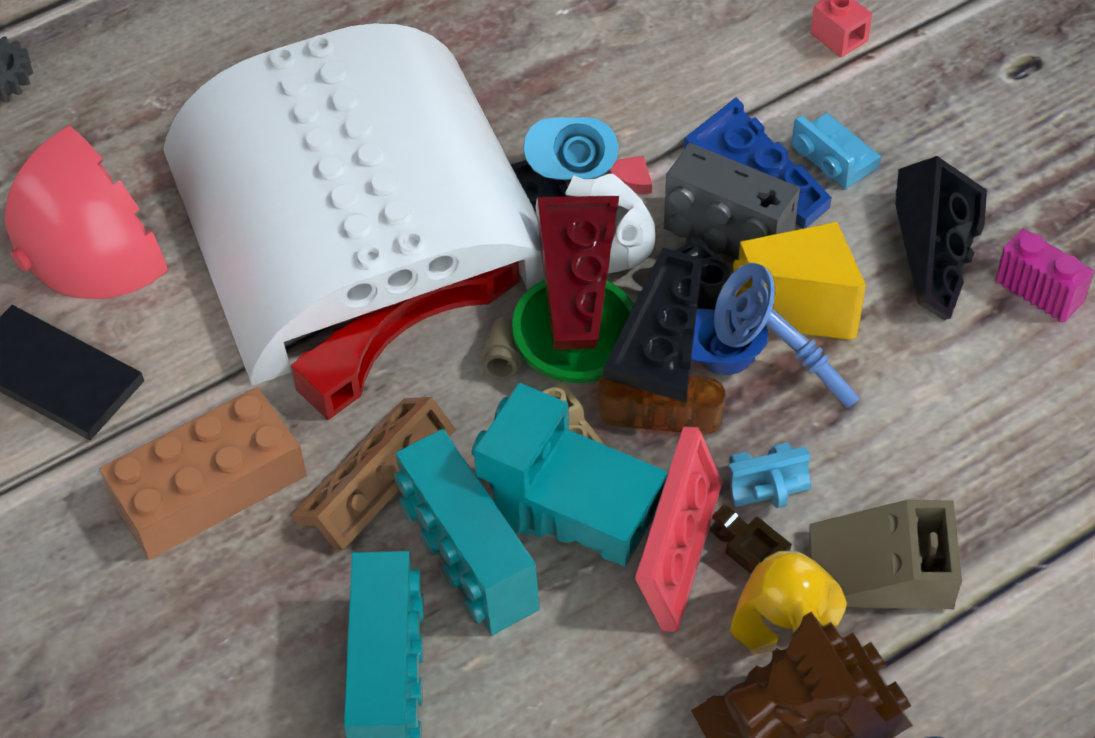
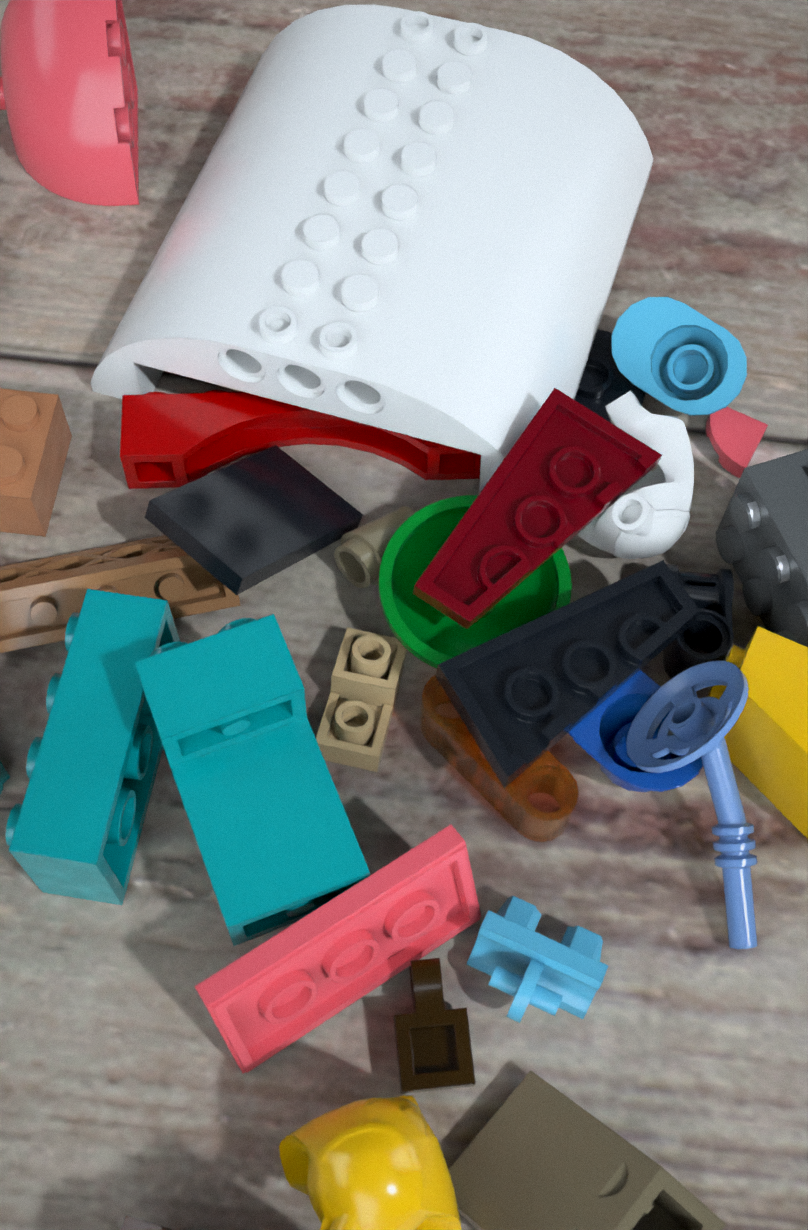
camera: 35 degrees right, 10 degrees up
none -> black tile [144,445,363,595]

